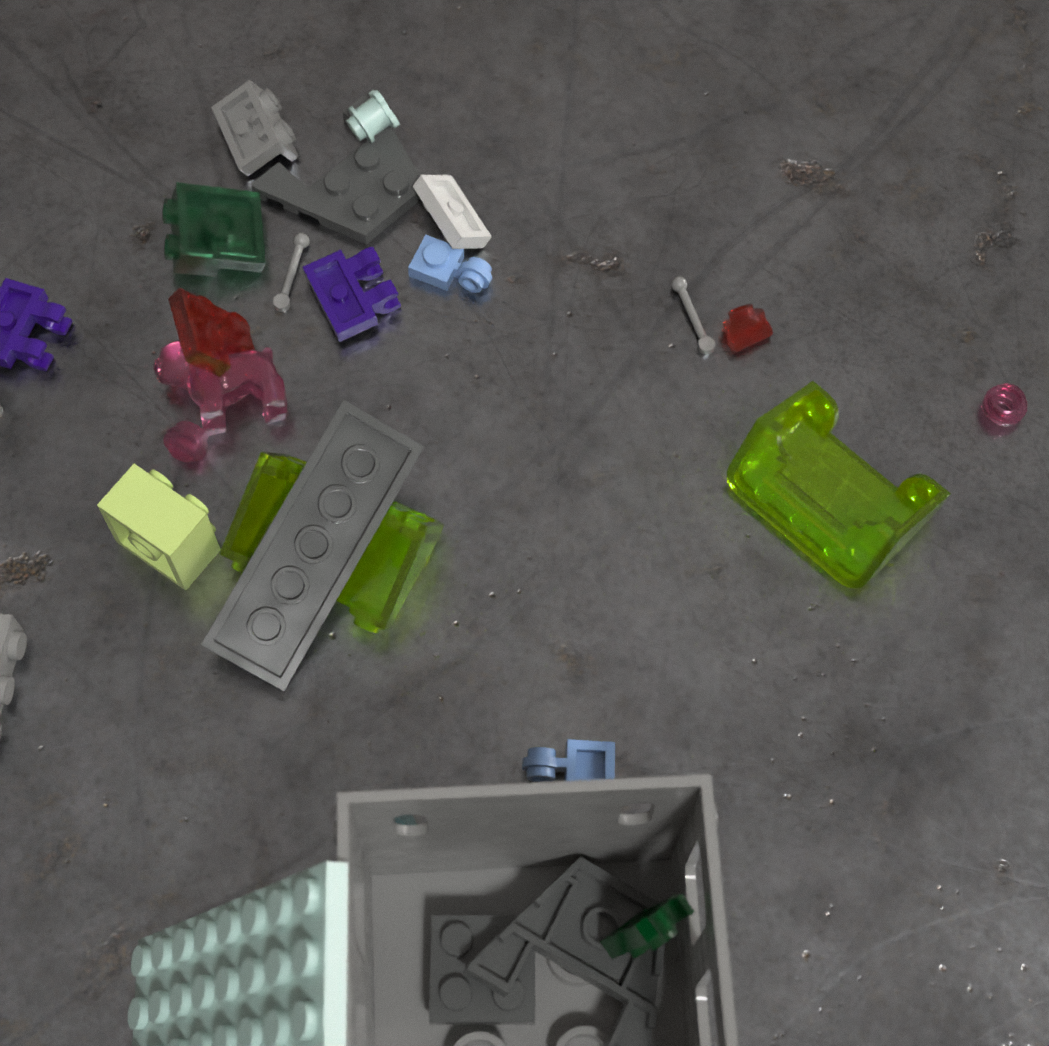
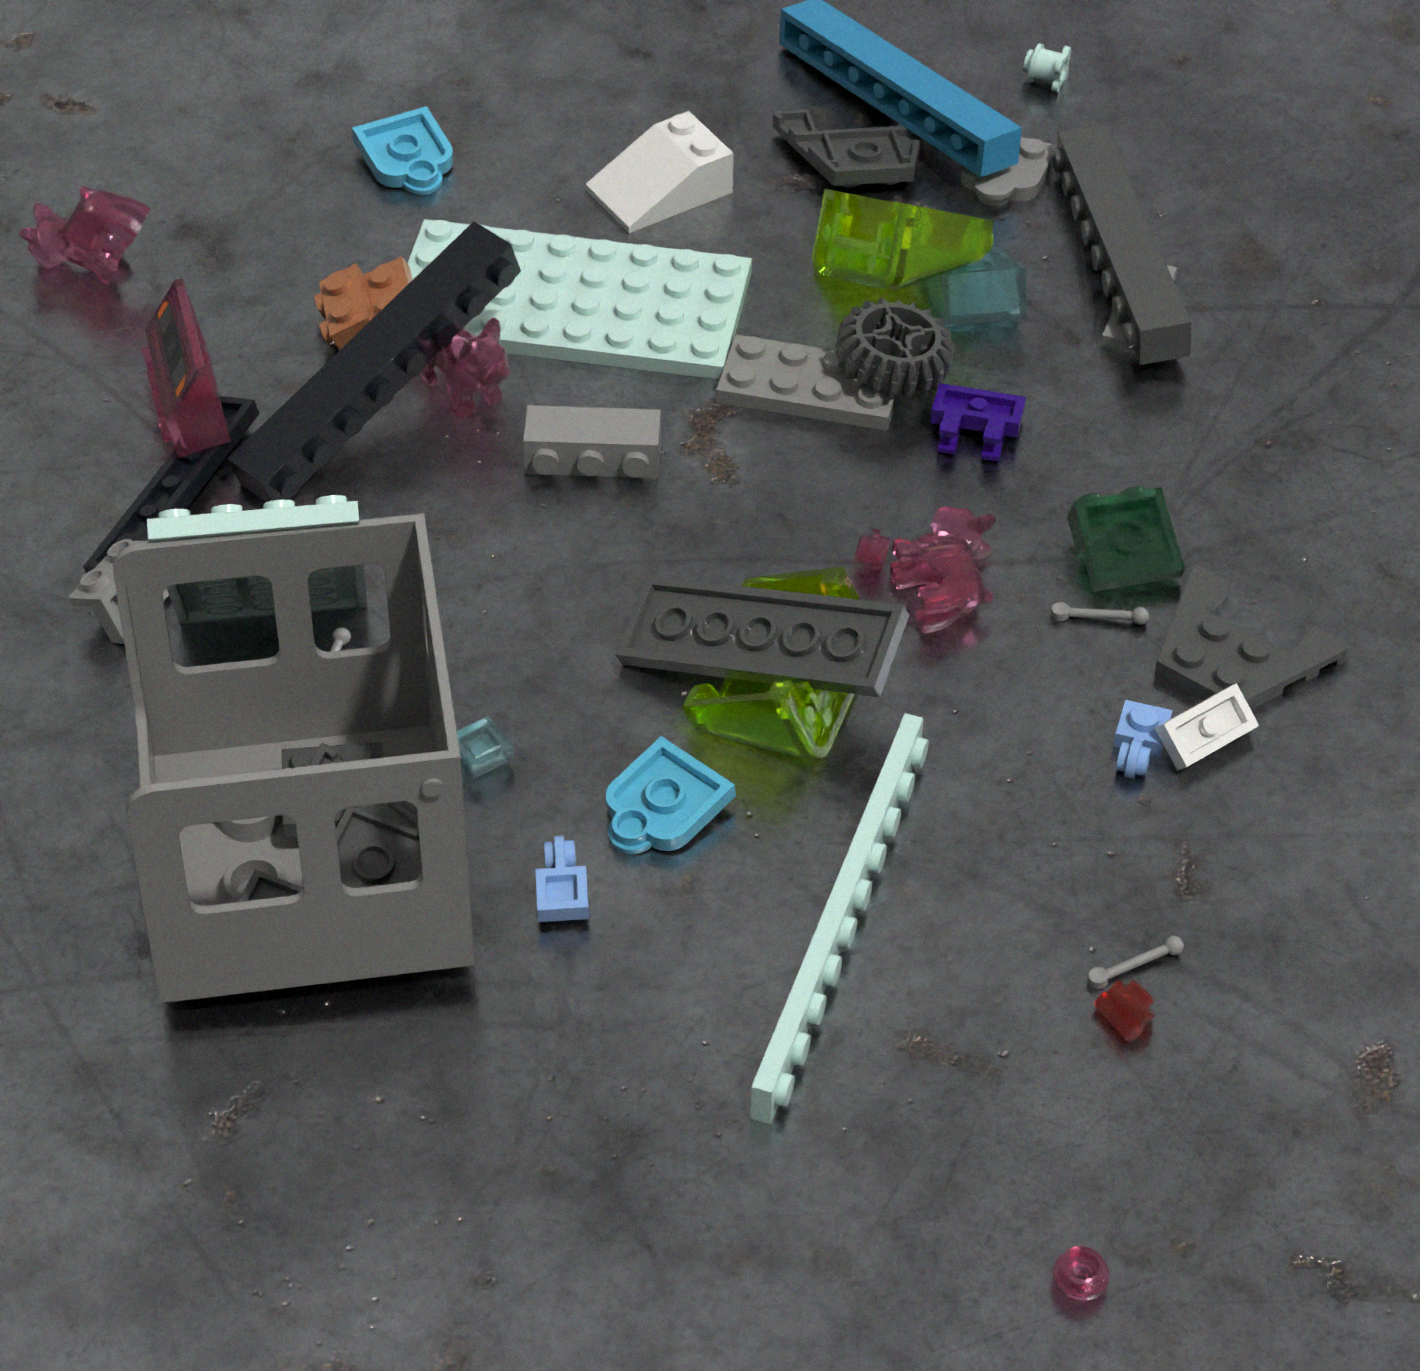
camera: 85 degrees right, 20 degrees down
yellowish green brick [97,464,221,591] -> none
clear red plate [168,288,255,377] -> none
light grey bracket [211,80,299,176] -> none
dark purple plate [302,247,401,342] -> none
light aqua brick [346,90,400,144] -> none
dark green plate [600,893,695,959] -> none
clear neon green windscreen [727,381,951,589] -> none
none -> medium azure plate [605,736,736,854]
none -> light aqua plate [750,713,929,1125]

